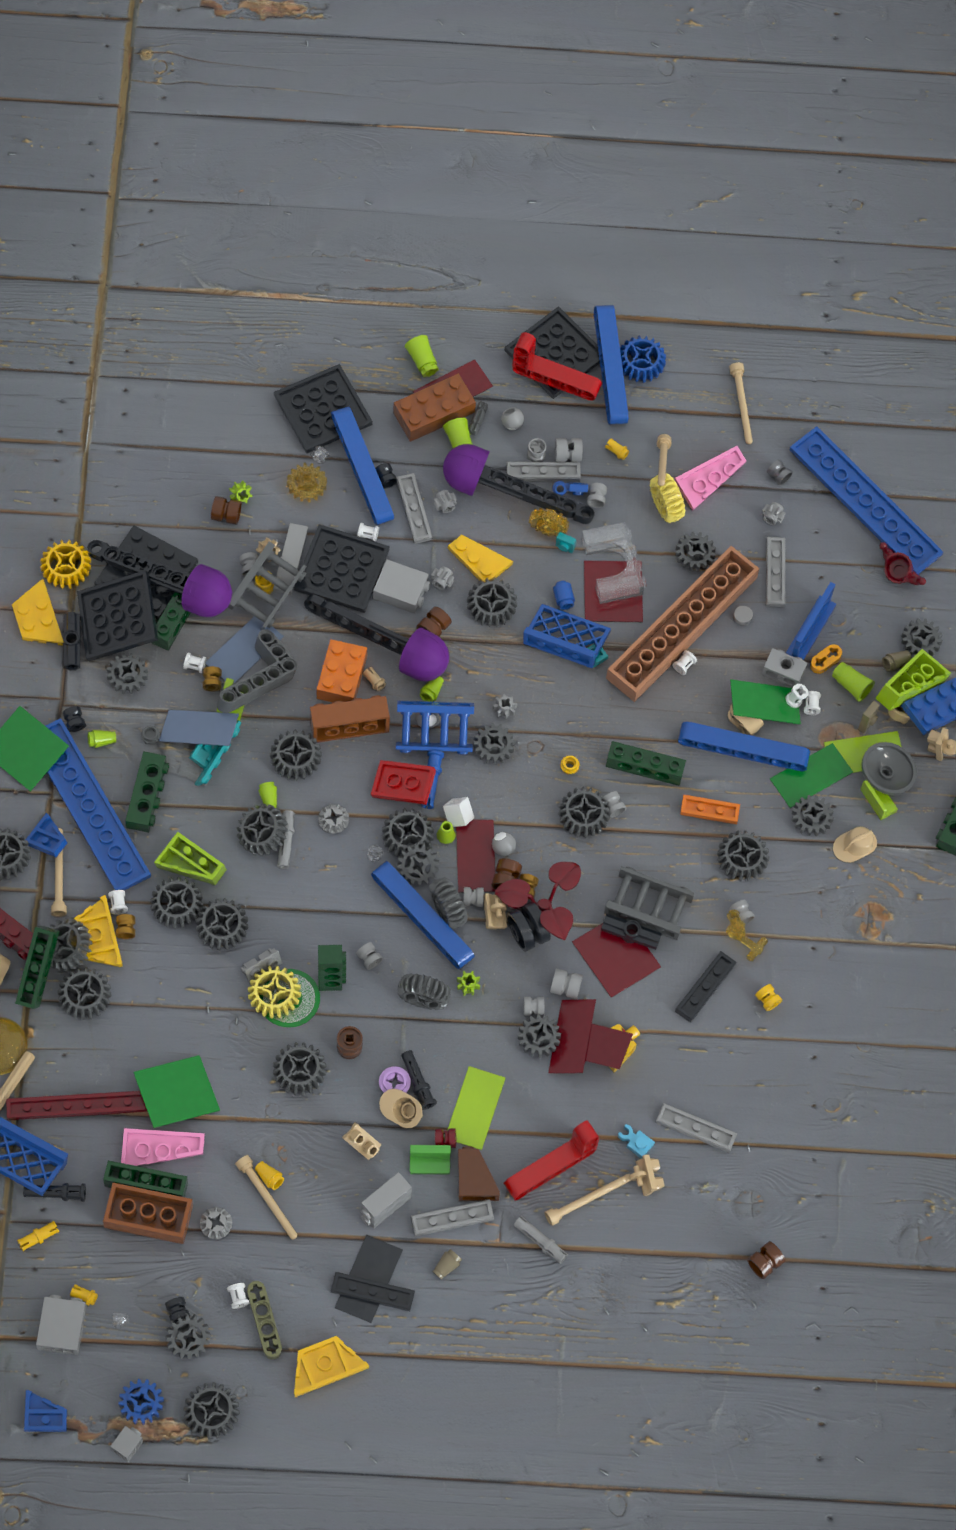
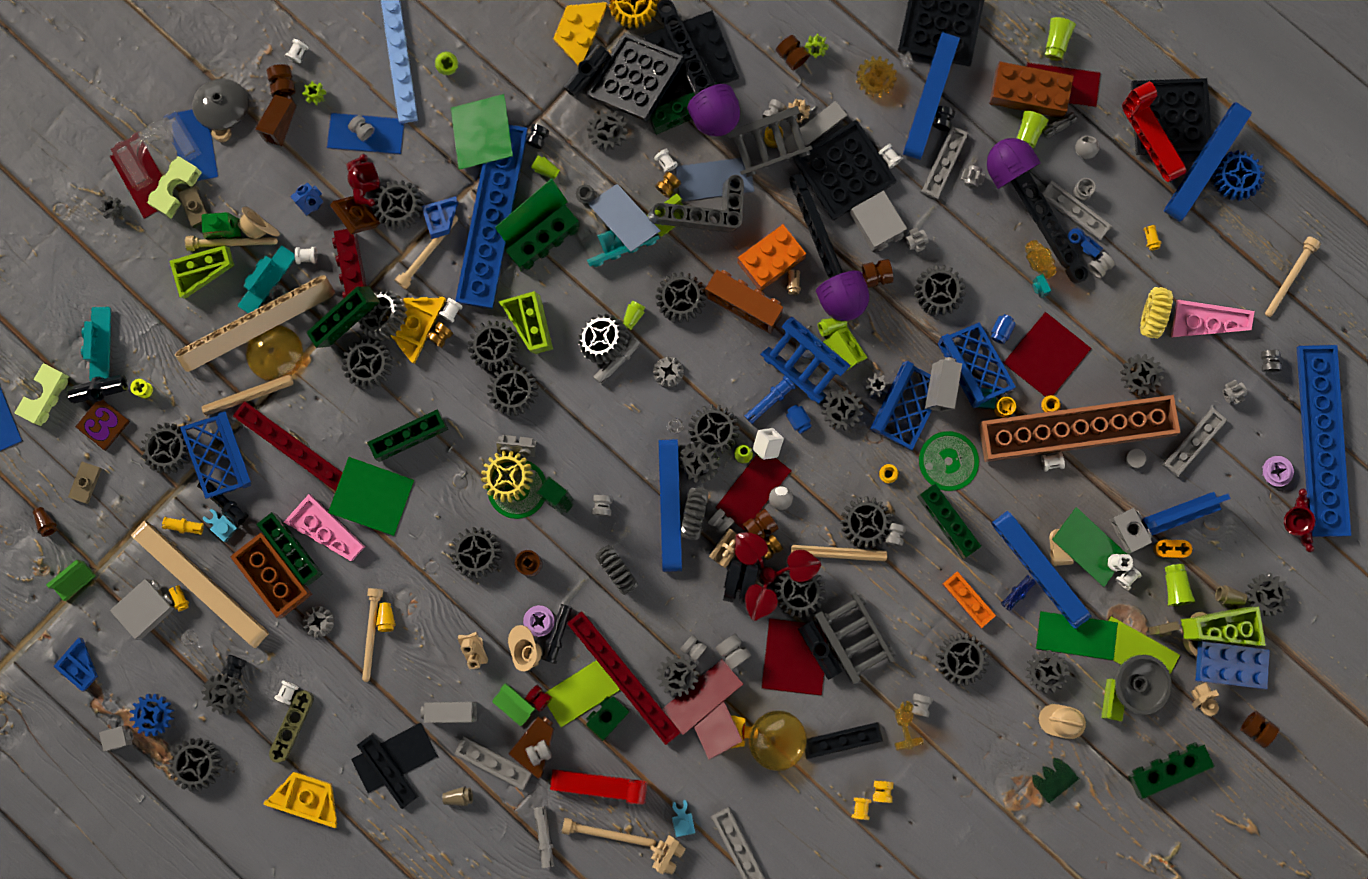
camera: 50 degrees right, 15 degrees up
red plate [371,760,436,805] -> none
yellow wing [448,535,513,583] -> none
lime gear [457,971,480,996] -> none
light grey wheel [555,438,583,462] -> none
clear arch [581,522,647,604] -> none
tan piece [657,434,672,486] -> none
none -> tan beam [131,520,269,648]
none -> medium azure plate [203,509,239,543]
none -> dark green brick [367,409,449,462]
none -> green piece [495,178,568,247]
none -> light grey wheel [526,740,552,766]
none -> dark red plate [567,611,681,745]
none -> dark green brick [586,695,630,741]
none -> clear yellow dish [749,711,806,771]
none -> dark grey gear [773,571,826,618]
none -> blue brick [786,404,812,434]
none -> tan axle [791,545,887,561]
none -> lime panel [823,327,867,372]
none -> yellow bush [852,797,872,820]
none -> blue fence [869,361,932,450]
none -> green piece [919,431,979,491]
none -> light grey brick [925,357,962,412]
none -> yellow wheel [994,397,1016,418]
none -> clear blue pin [1001,575,1036,611]
none -> clear green plate [1032,758,1079,804]
none -> yellow plate [1041,395,1061,412]
none -> lavender gear [1262,456,1294,486]

